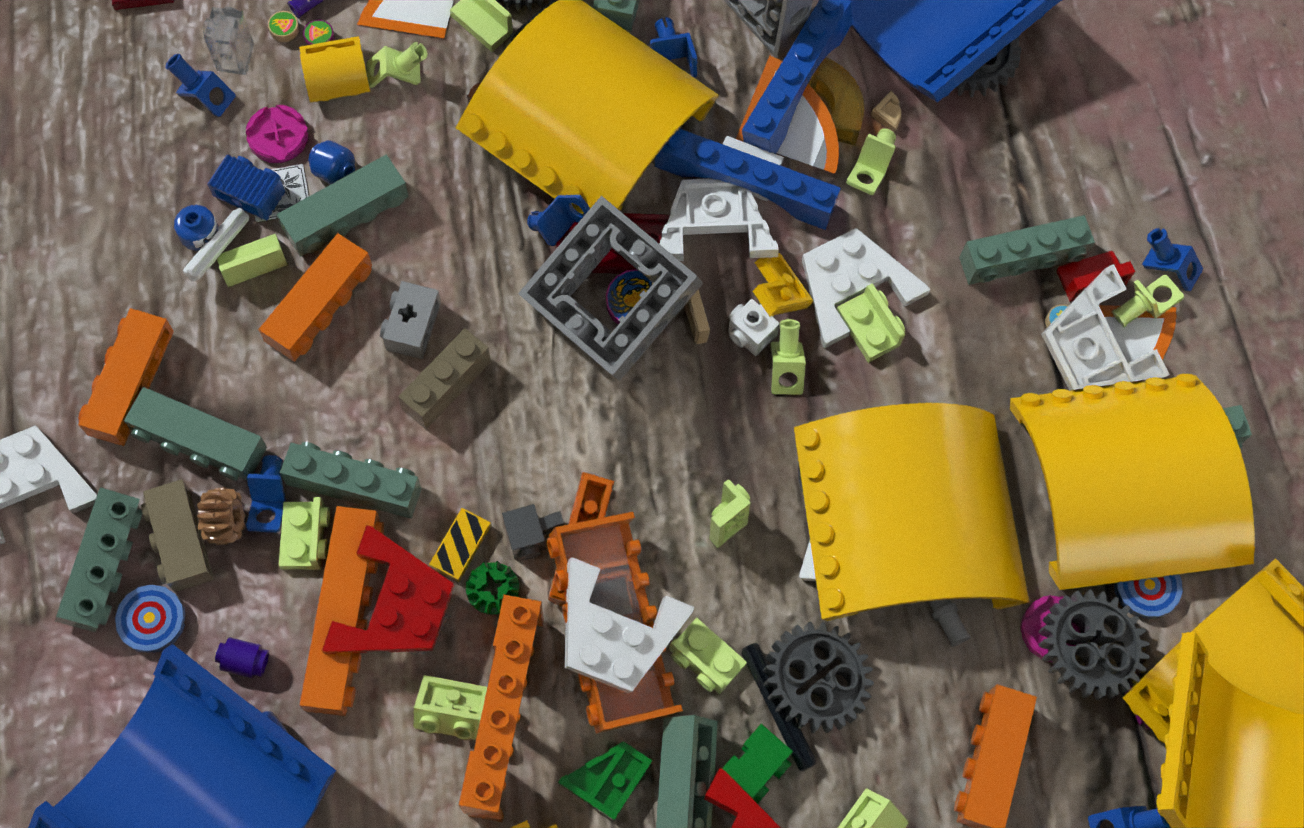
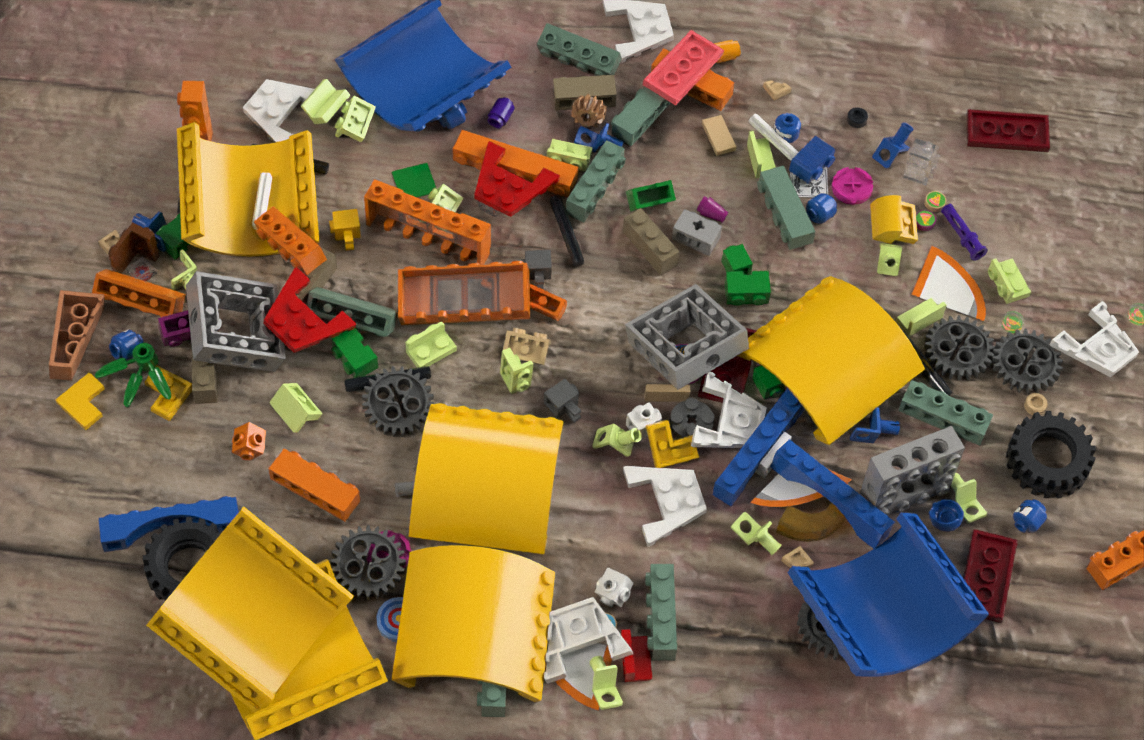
camera: 105 degrees right, 10 degrees down
medium blue tile [115,585,186,653] -> none
orange brick [258,233,372,362] -> none
yellow tile [429,508,491,582] -> none
green gear [466,561,519,615] -> none
blue bracket [527,195,590,246] -> none
green wing [558,741,653,821] -> none
white wing [565,557,694,693] -> none
yellowish green bracket [836,284,905,363] -> none
blue bracket [1142,228,1203,291] -> none
none -> green sticker [392,163,437,197]
none -> tan bracket [503,328,551,365]
none -> dark grey brick [544,379,581,423]
none -> black axle [550,194,584,267]
none -> white brick [595,567,634,607]
none -> green brick [625,180,676,212]
none -> coral tile [643,30,724,106]
none -> dark grey plate [670,398,714,439]
none -> magenta cone [696,196,729,223]
none -> tan tile [702,115,736,156]
none -> light orange brick [713,40,741,63]
none -> green brick [721,244,753,275]
none -> green brick [724,271,771,306]
none -> green brick [752,365,785,400]
none -> tan tile [763,80,792,101]
none -> black tile [847,107,868,128]

